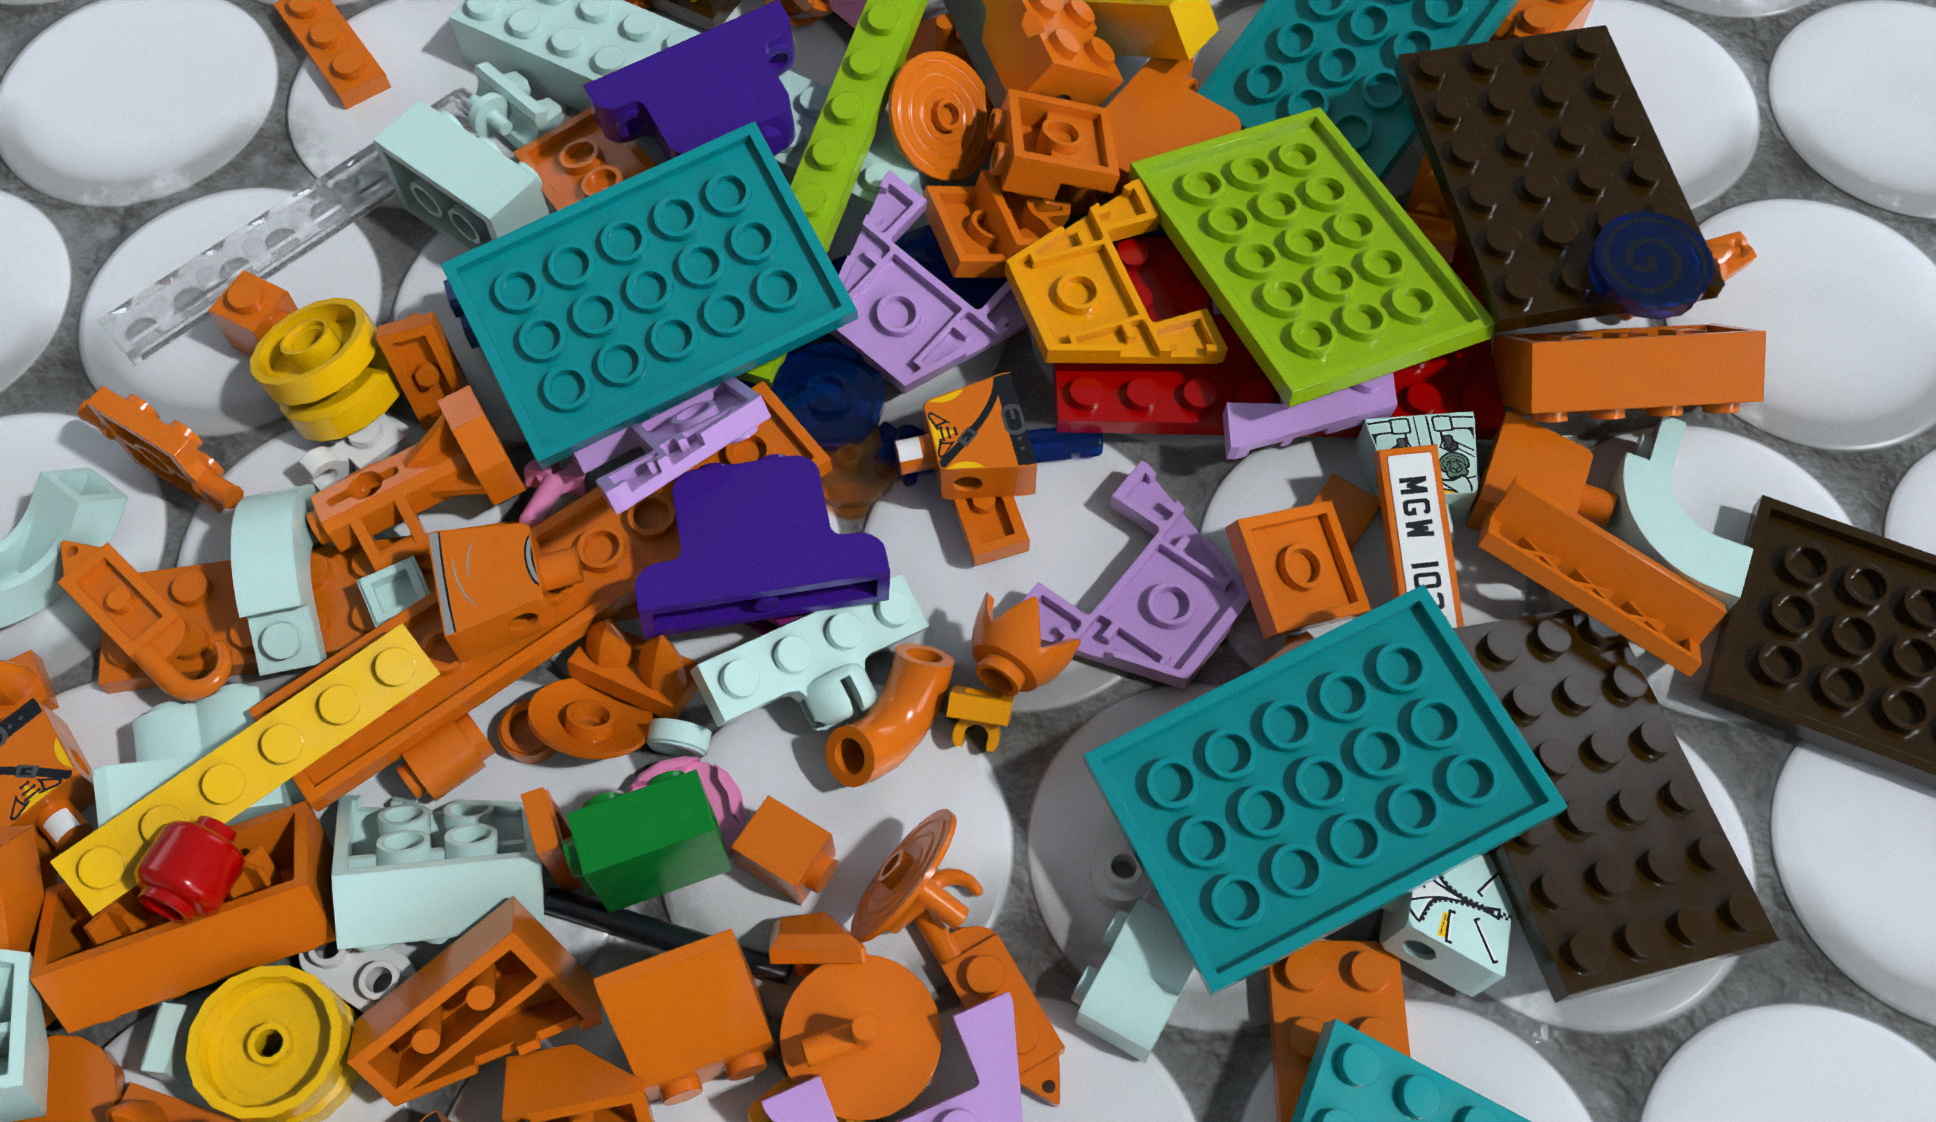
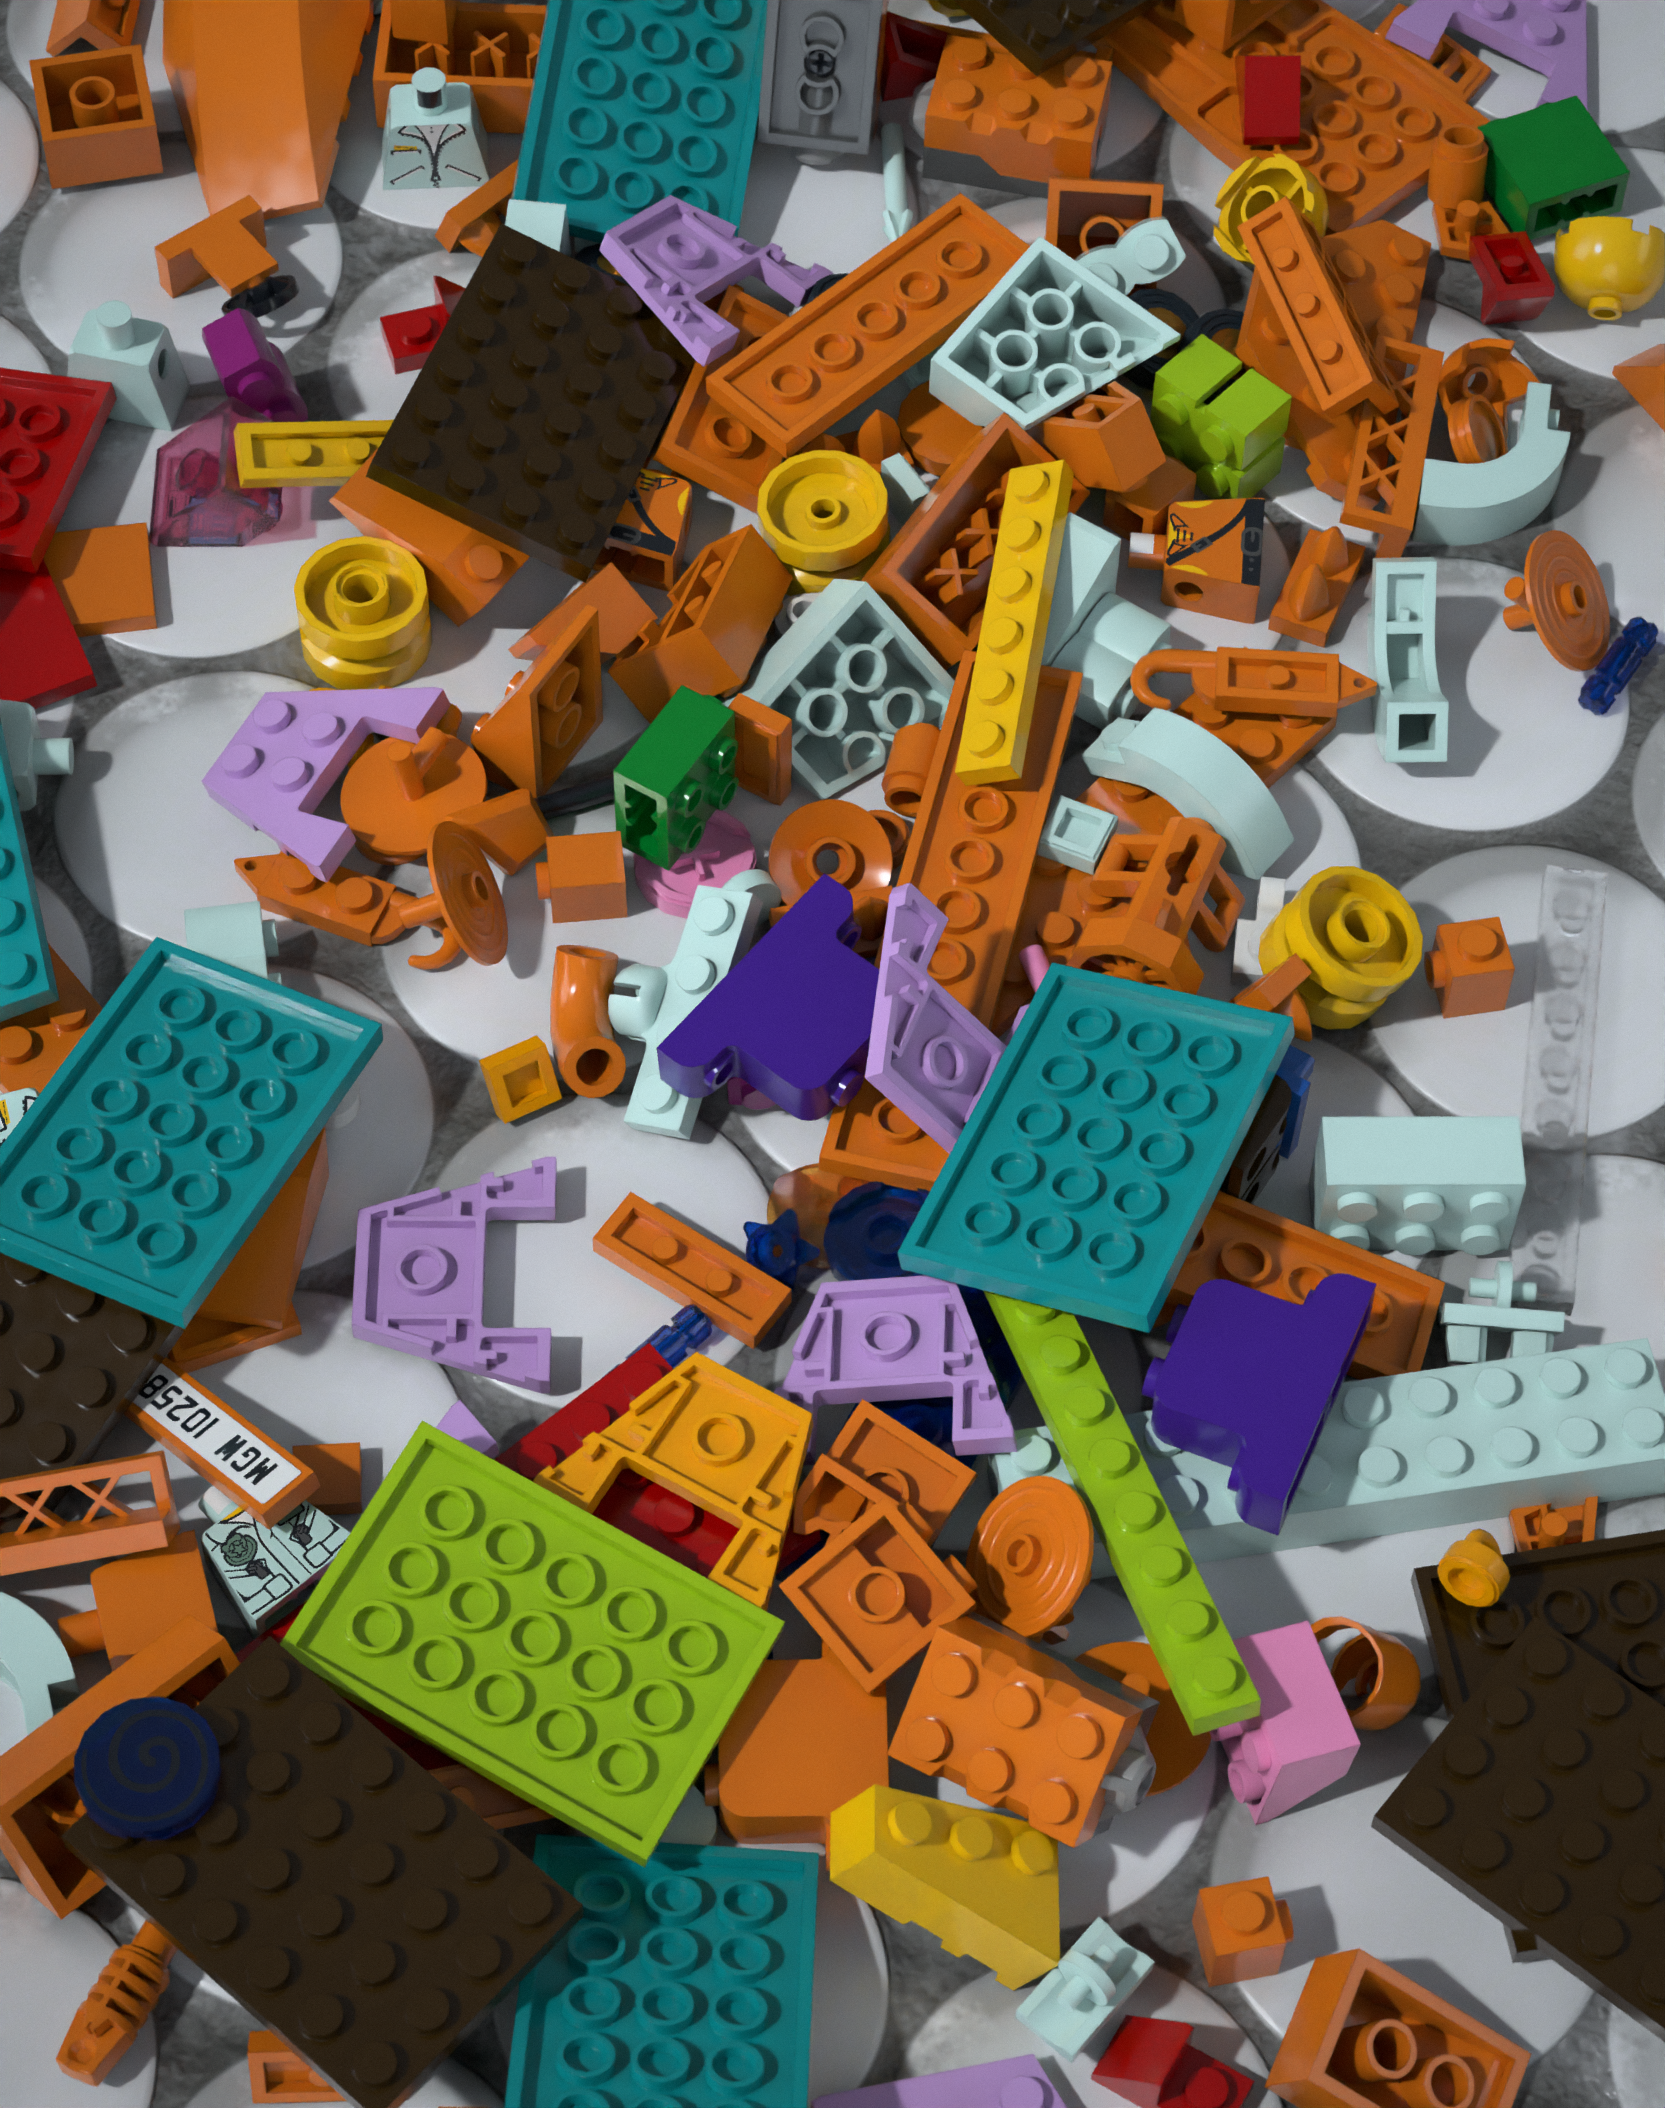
camera: 140 degrees right, 5 degrees down
orange plate [78,385,244,514] -> none
red head [134,816,245,924] -> none
orange torso [427,523,584,662] -> none
orange torso [894,372,1037,500] -> none
orange piece [972,592,1081,696] -> none
orange plate [1225,500,1372,640] -> none

